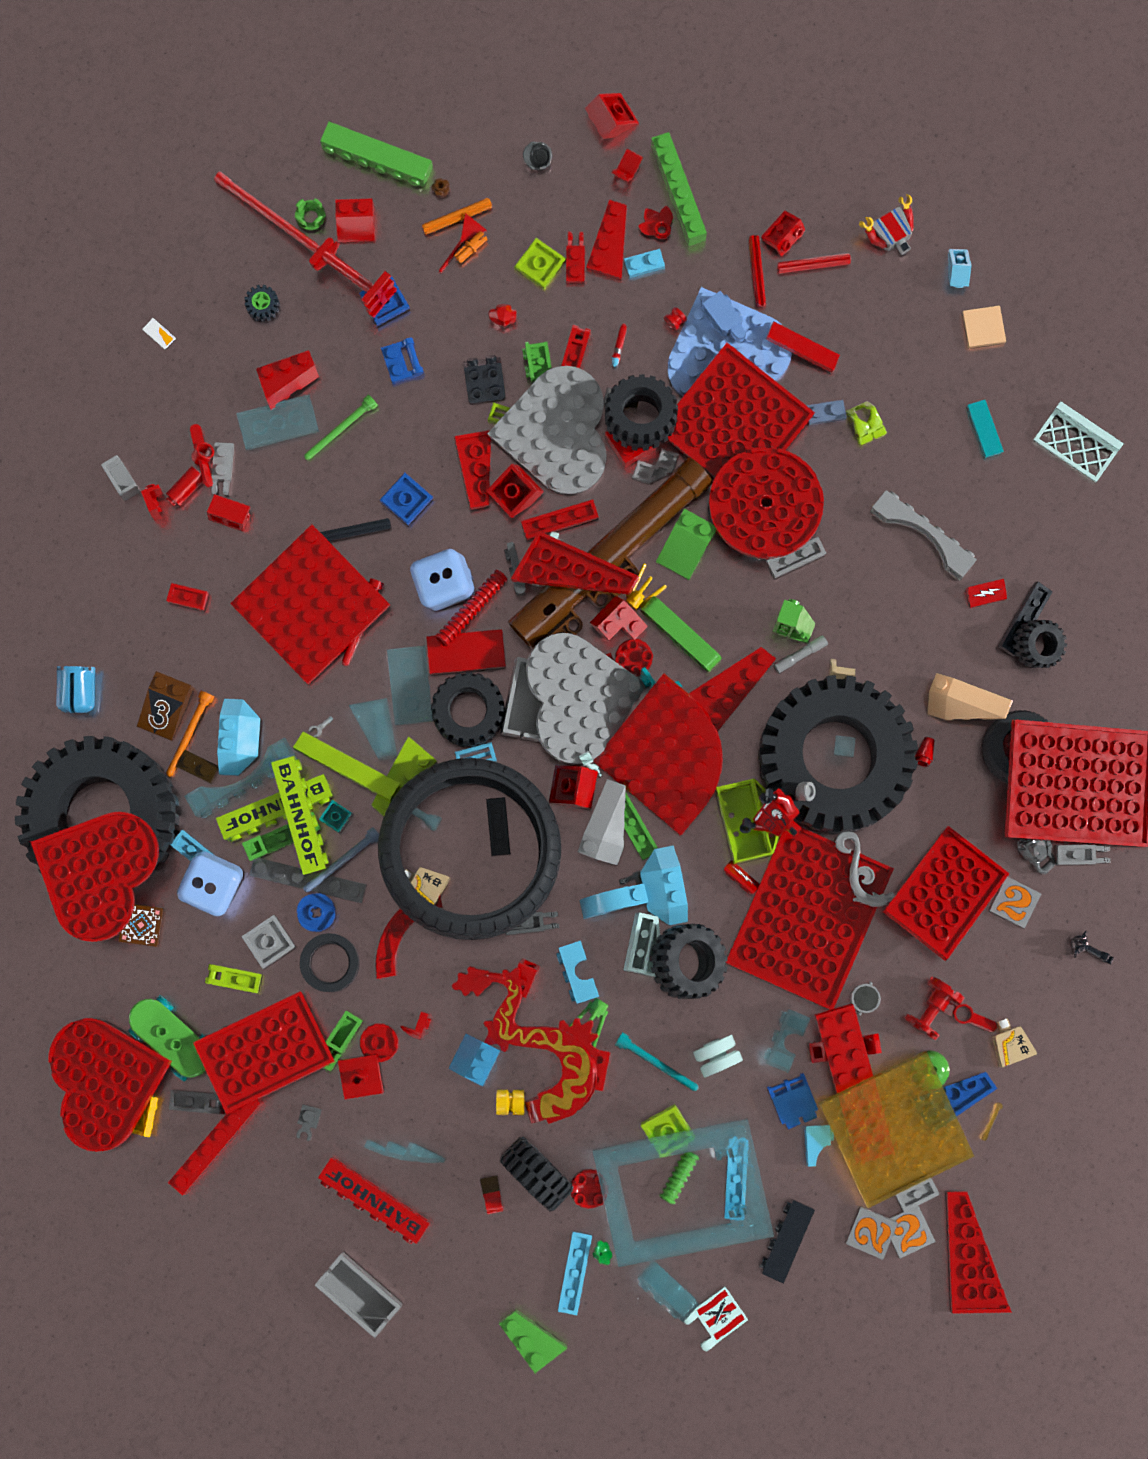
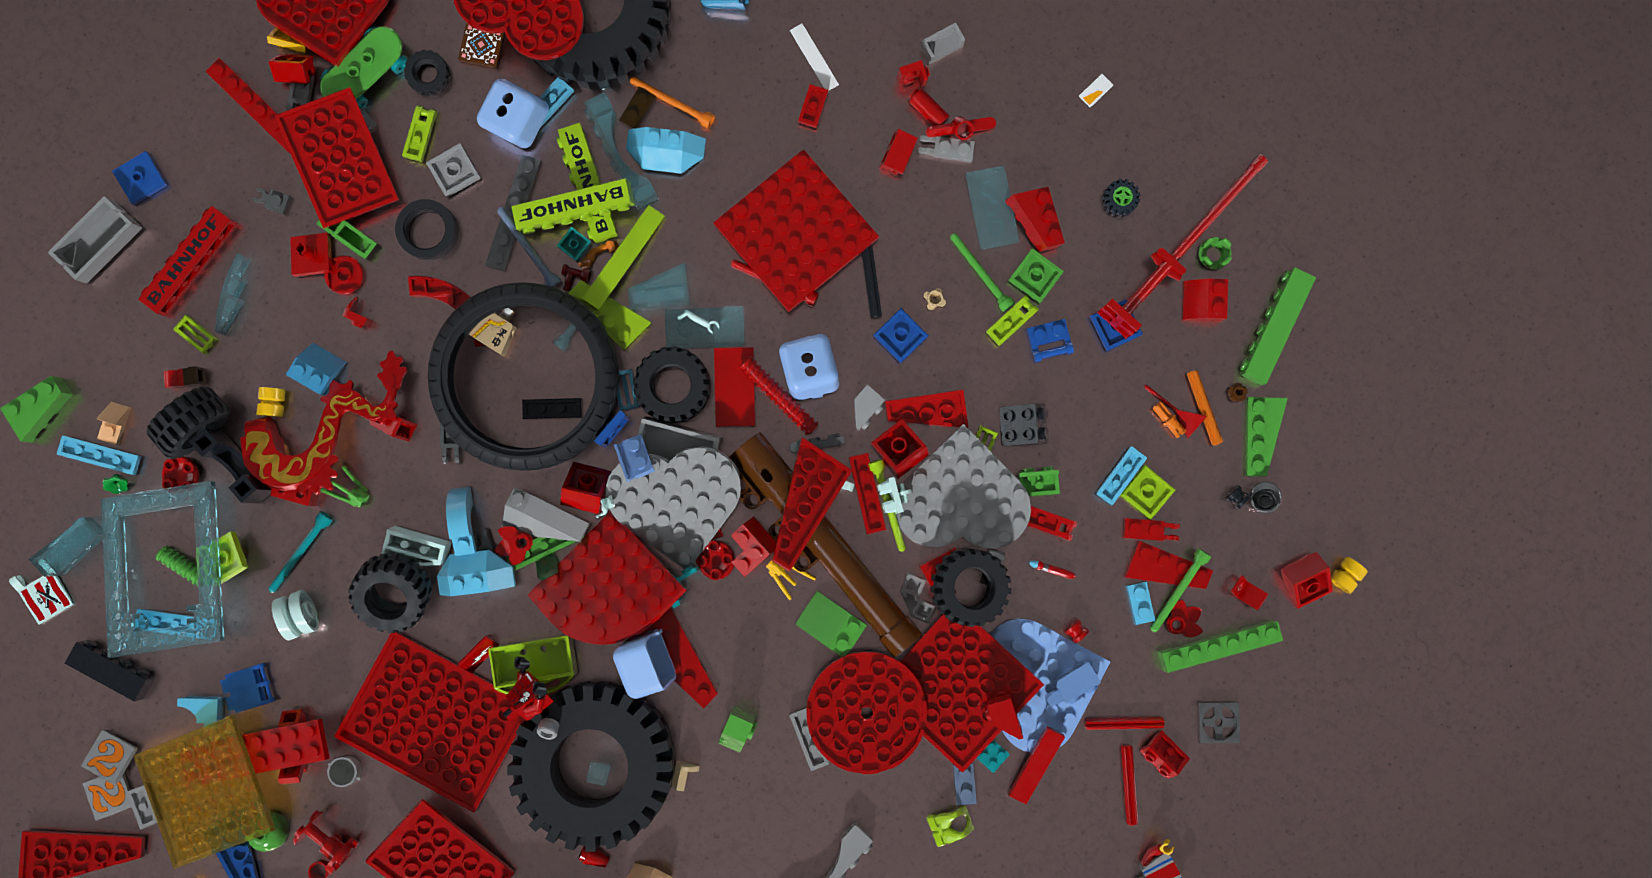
camera: 90 degrees right, 5 degrees up
reddish brown slope [137,671,195,741] -> none
bright green slope [242,812,321,861] -> none
blue plate [297,893,336,932] -> none
light grey hand [308,716,333,737] -> none
red rock [488,304,516,327] -> none
medium azure arch [556,941,599,1004] -> none
bright green beam [640,596,722,672] -> none
clear light blue arch [764,1009,810,1073] -> none
light grey piece [773,635,828,673] -> none
light grey plant [835,831,895,907] -> none
none -> light nougat slope [97,402,131,445]
none -> blue plate [112,151,168,205]
none -> lime tile [173,314,218,355]
none -> black arch [189,428,272,504]
none -> red hinge [268,54,316,84]
none -> black tyre [404,50,451,96]
none -> red plate [495,526,533,565]
none -> clear green plate [535,553,558,581]
none -> dark red piece [561,264,592,292]
none -> orange piece [578,241,619,269]
none -> blue plate [594,410,630,447]
none -> light blue piece [613,629,676,699]
none -> medium blue plate [614,434,655,482]
none -> light aqua piece [677,310,720,334]
none -> white sticker [790,23,839,91]
none -> light grey slope [854,385,885,431]
none -> lime piece [868,459,906,552]
none -> light aqua hips [877,477,912,514]
none -> tan plate [924,288,946,310]
none -> teal piece [977,740,1010,773]
none -> red slope [984,693,1023,740]
none -> lime plate [986,295,1039,346]
none -> bright green plate [1008,248,1064,304]
none -> medium azure plate [1095,446,1147,506]
none -> bright green piece [1151,548,1212,632]
none -> flat silver piece [1198,702,1240,743]
none -> black wheel [1225,485,1251,510]
none -> bright green wing [1245,397,1288,477]
none -> yellow wheel [1331,557,1368,594]

